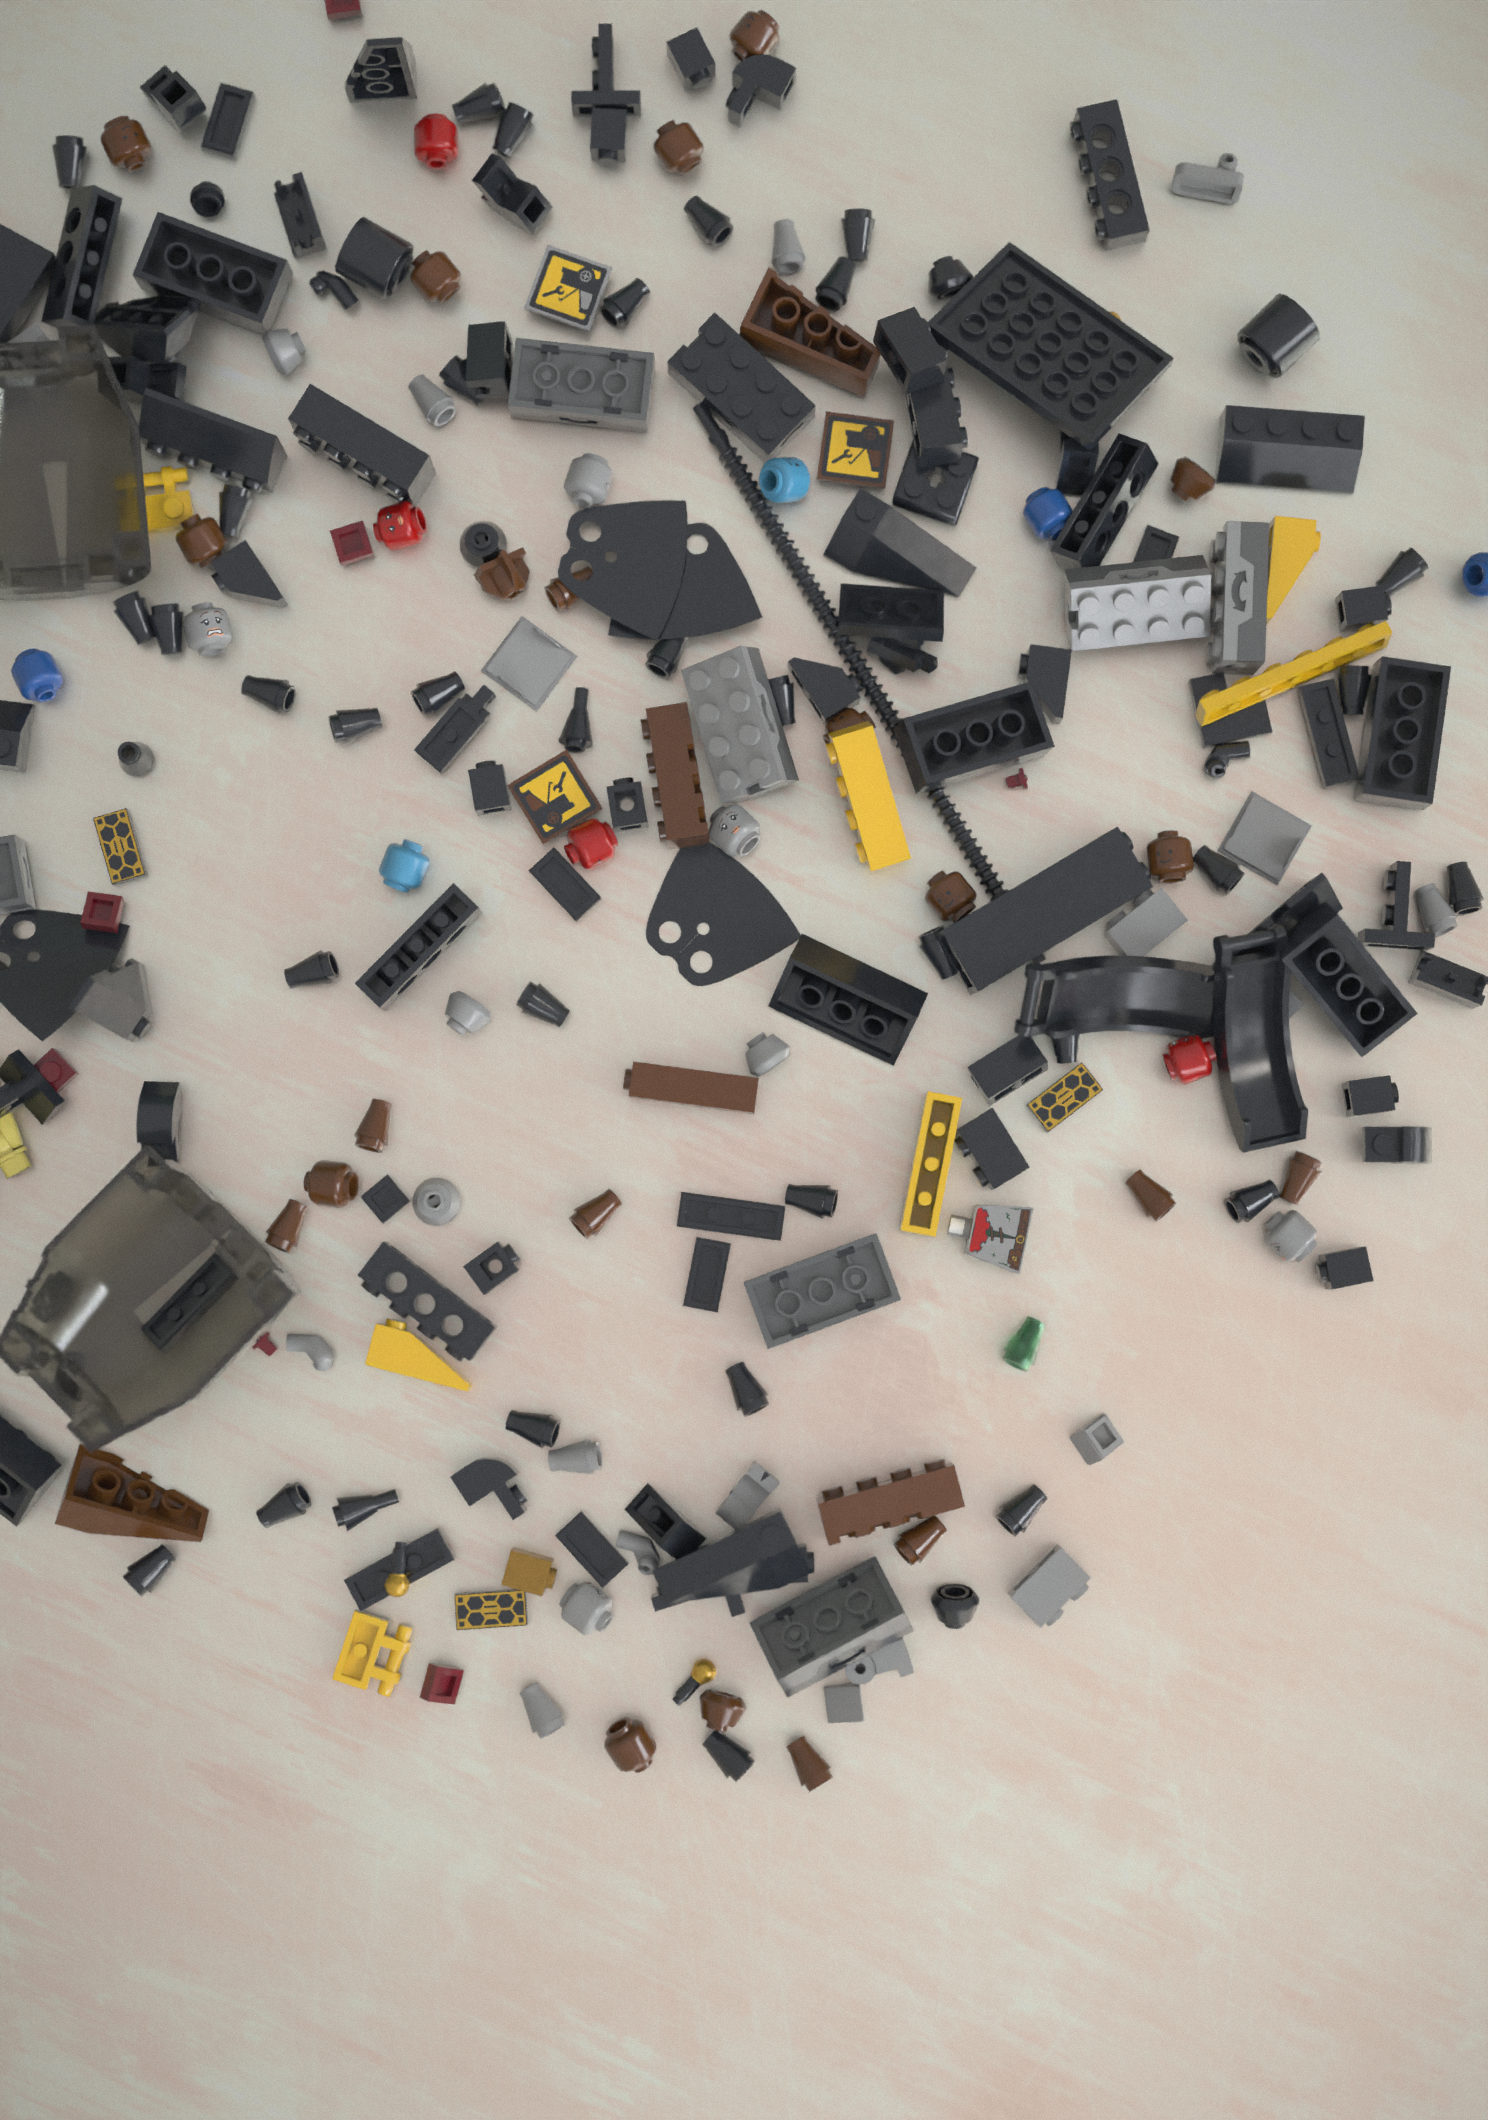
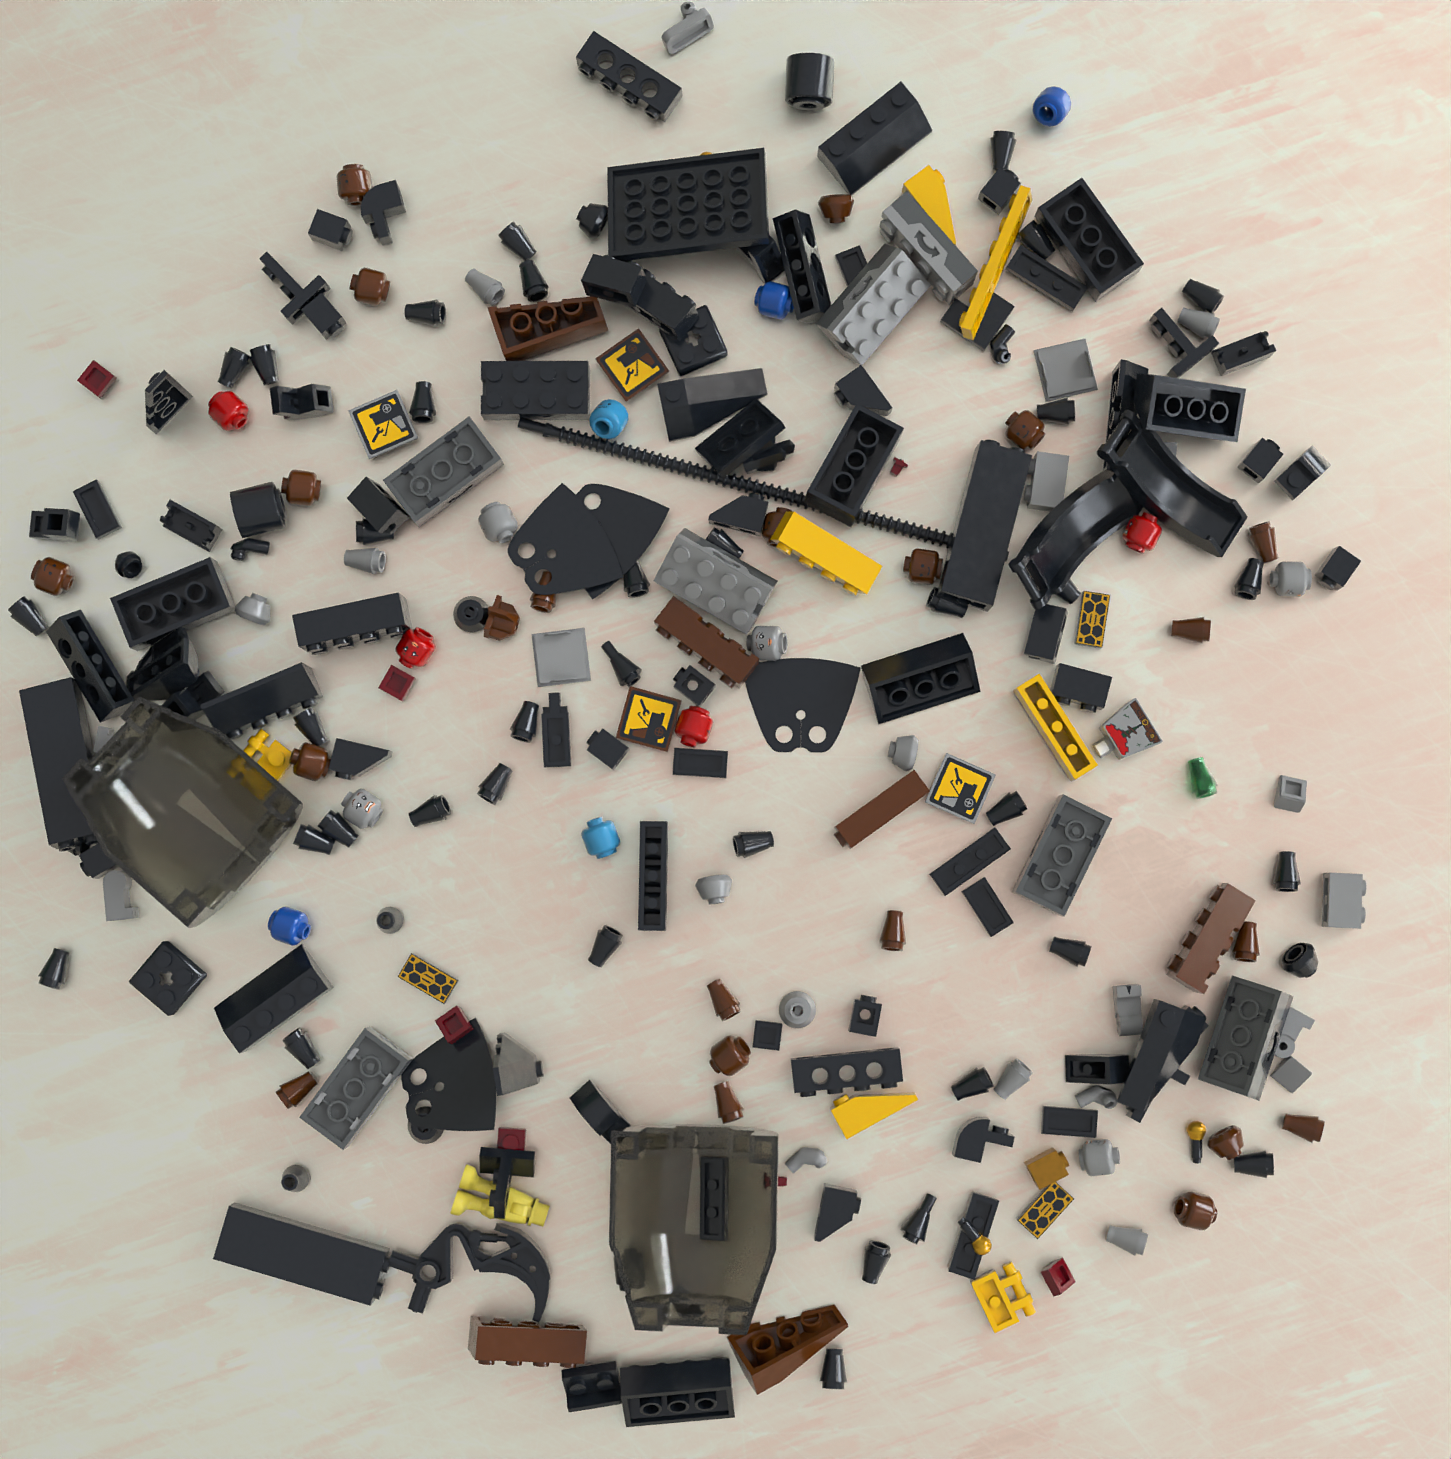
camera: 35 degrees left, 0 degrees up
none -> black slope [814,1183,861,1242]
none -> piece [925,753,996,824]

